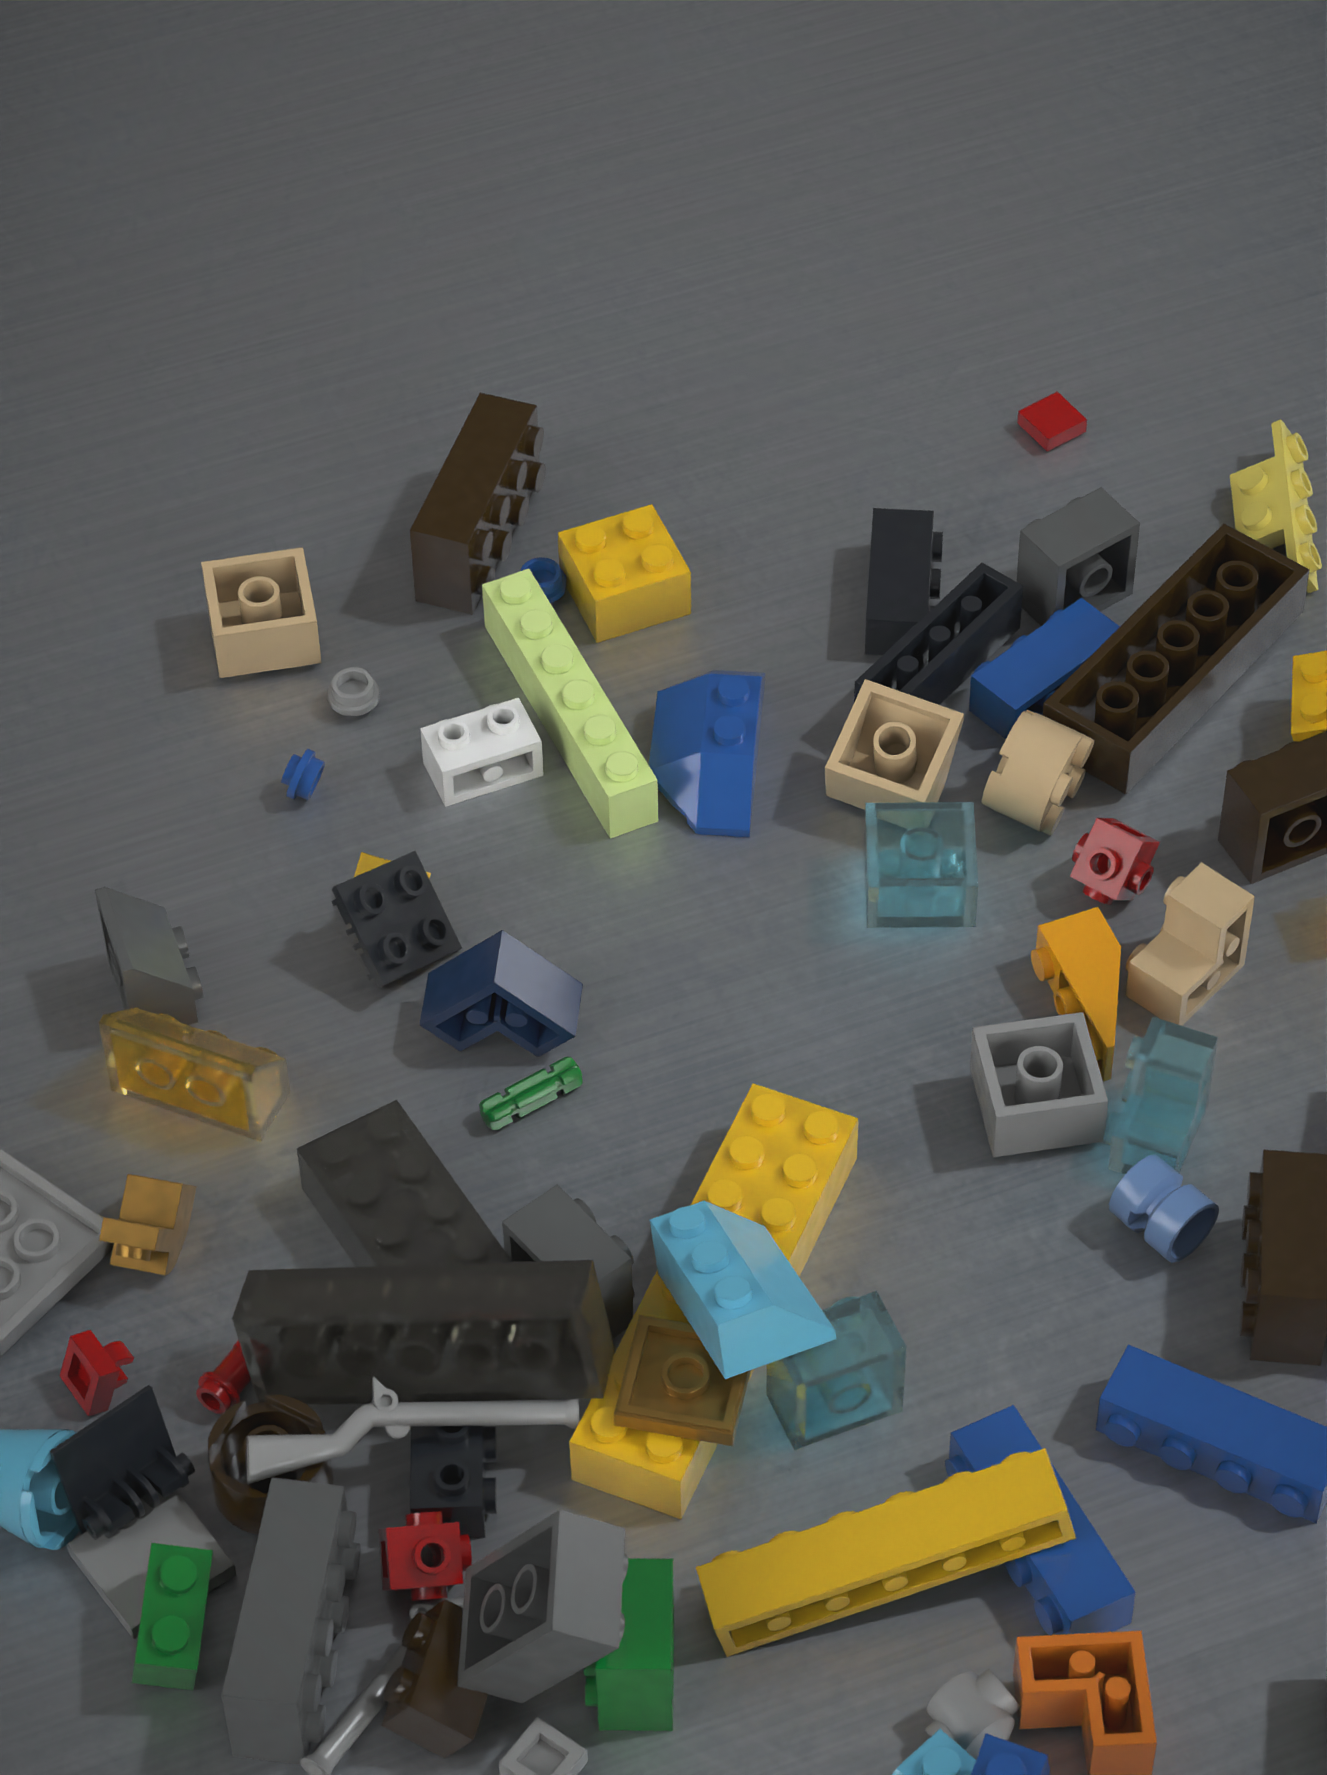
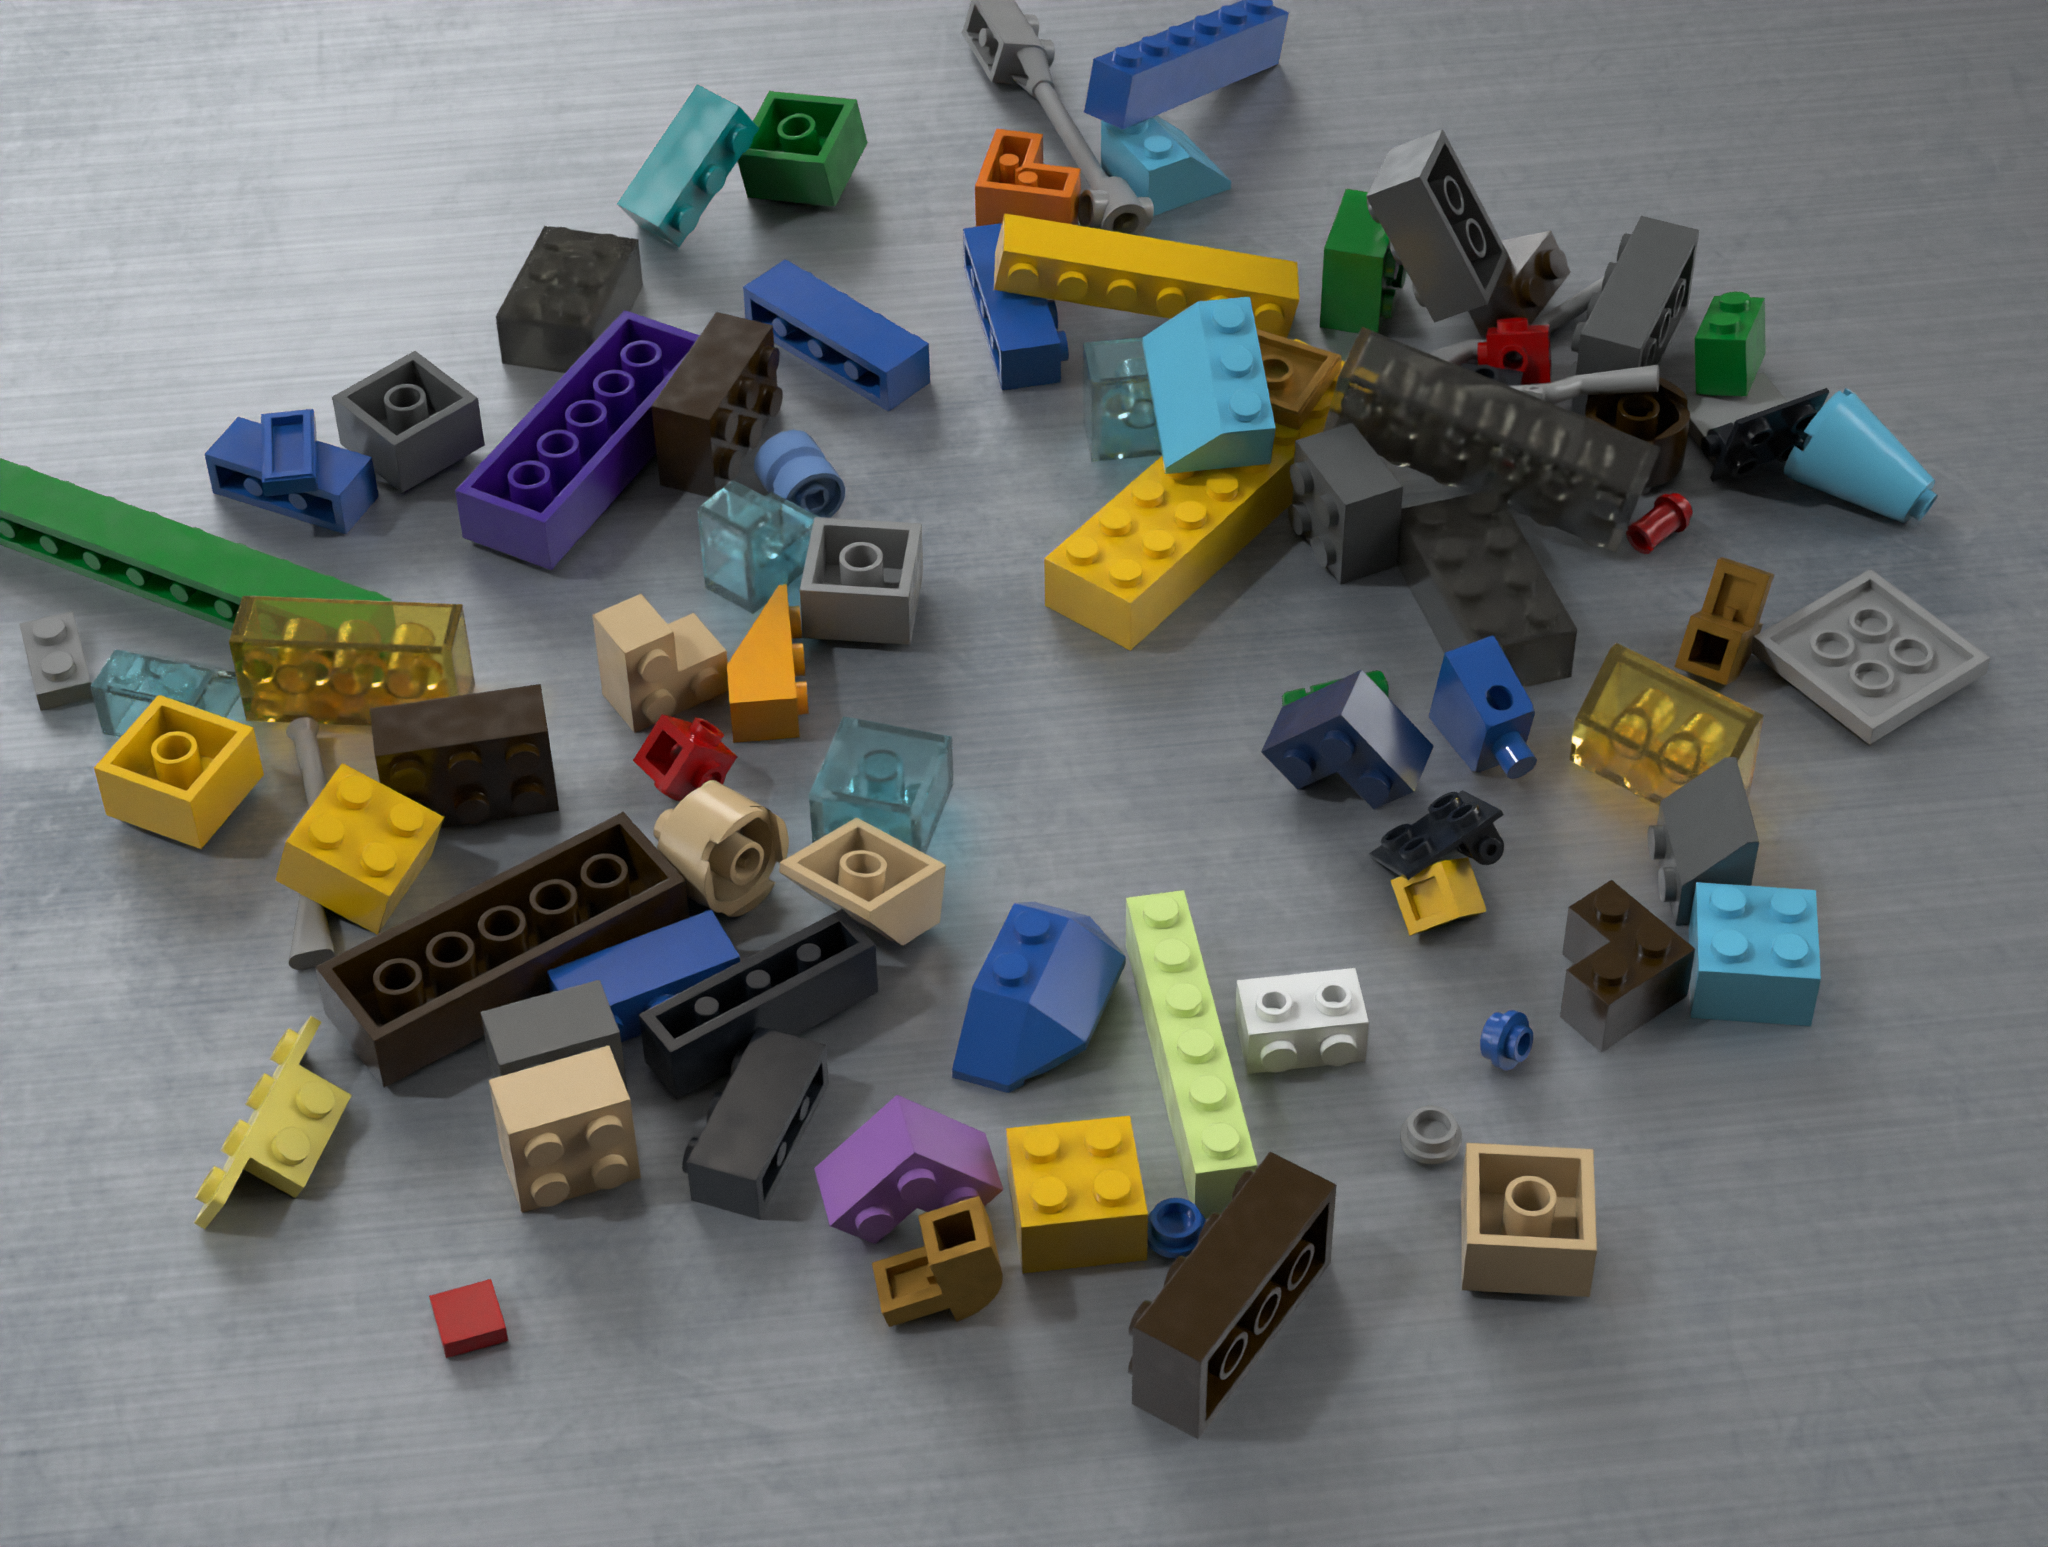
camera: 165 degrees left, 5 degrees down
red tile [59,1330,134,1417] -> none
none -> tan brick [489,1045,641,1213]
none -> medium lavender brick [814,1095,1003,1244]
none -> pearl gold brick [872,1196,1003,1327]
none -> blue torso [1429,635,1537,779]
none -> dark brown brick [1560,880,1695,1053]
none -> medium azure brick [1688,882,1821,1026]

